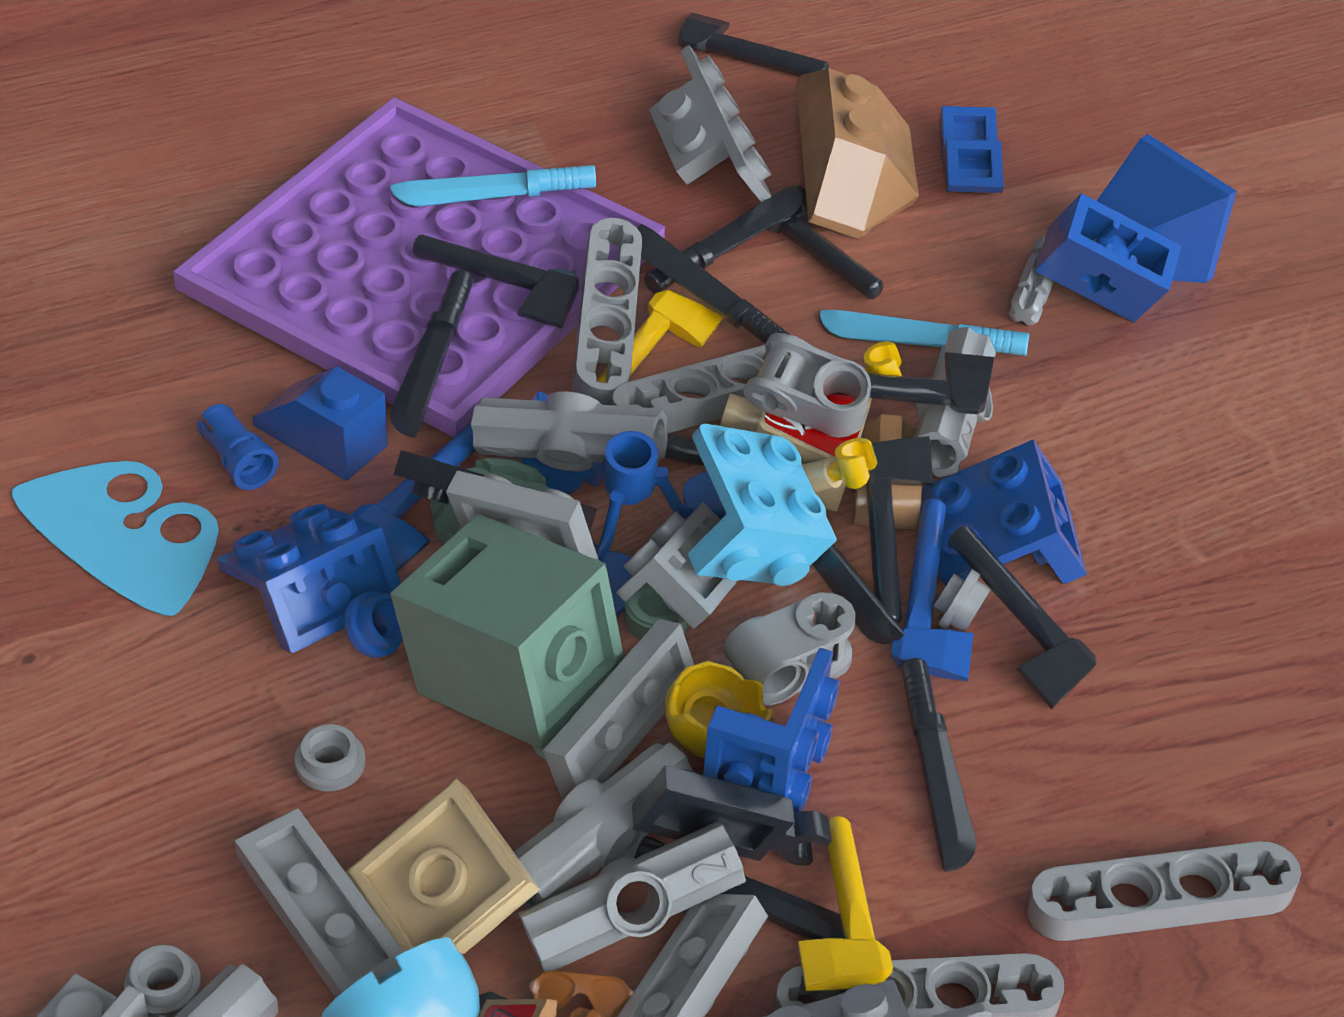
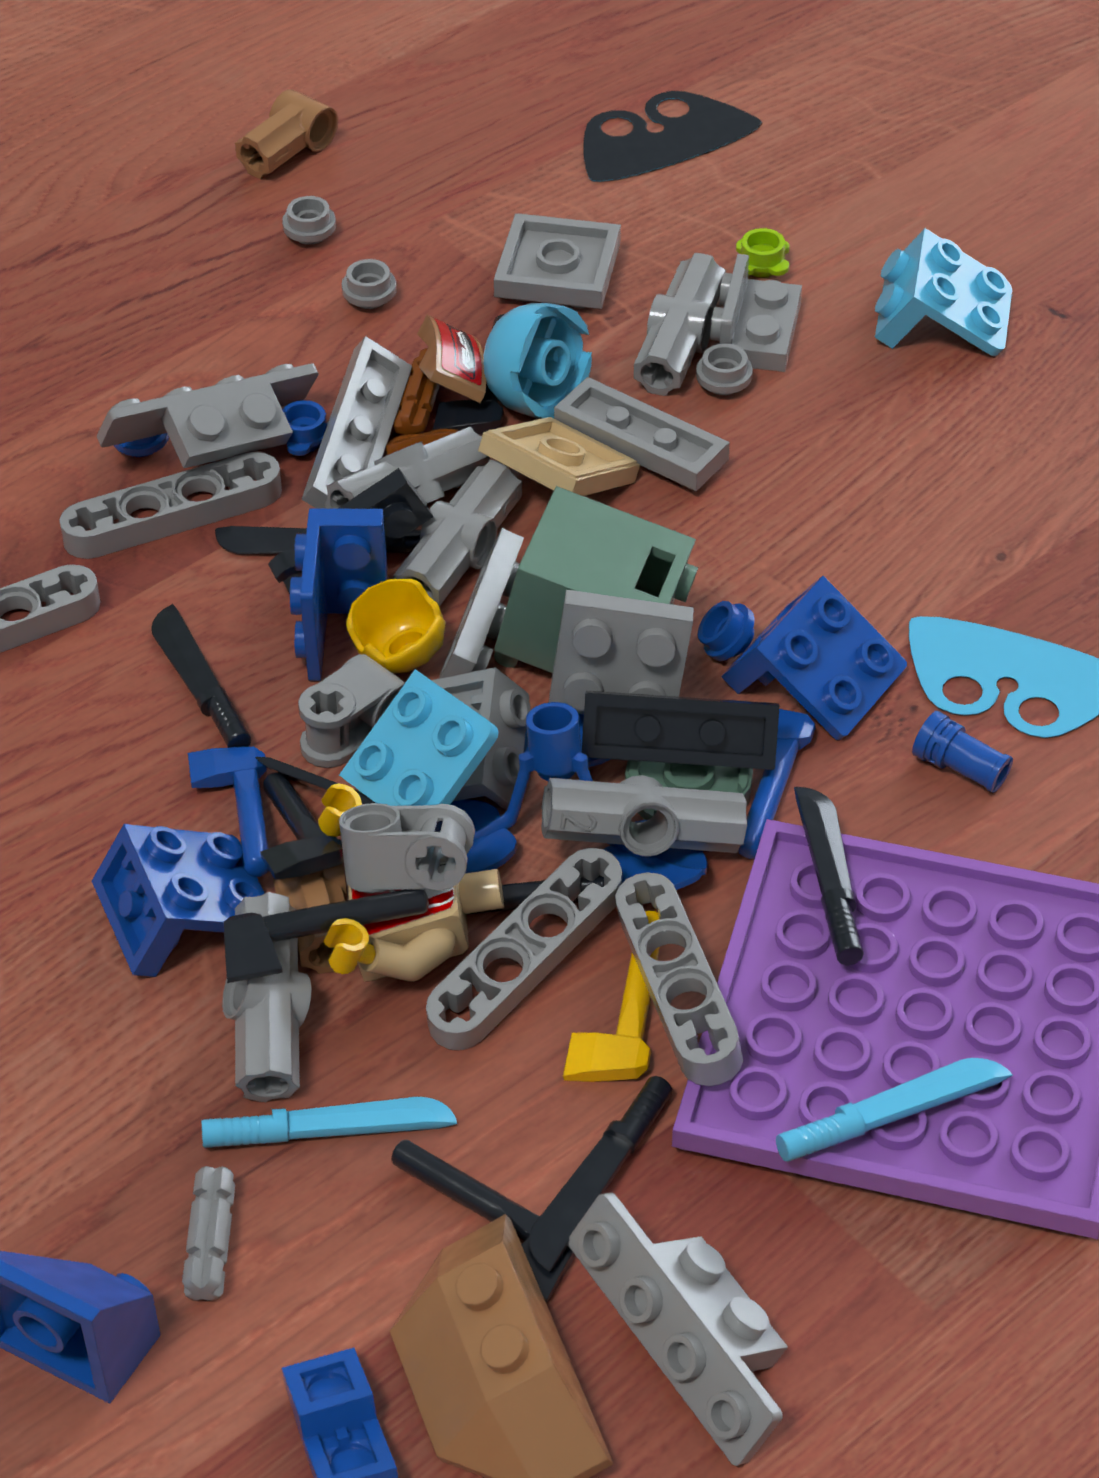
camera: 165 degrees right, 0 degrees up
blue slope [253,366,388,481] -> none
light grey plate [295,724,365,791] -> none
black piece [412,234,579,329] -> none
black piece [637,224,791,344] -> none
yellow piece [798,816,893,991] -> none
light grey plate [933,569,991,632] -> none
black piece [949,525,1096,709] -> none
blue brick [1035,193,1182,322] -> none

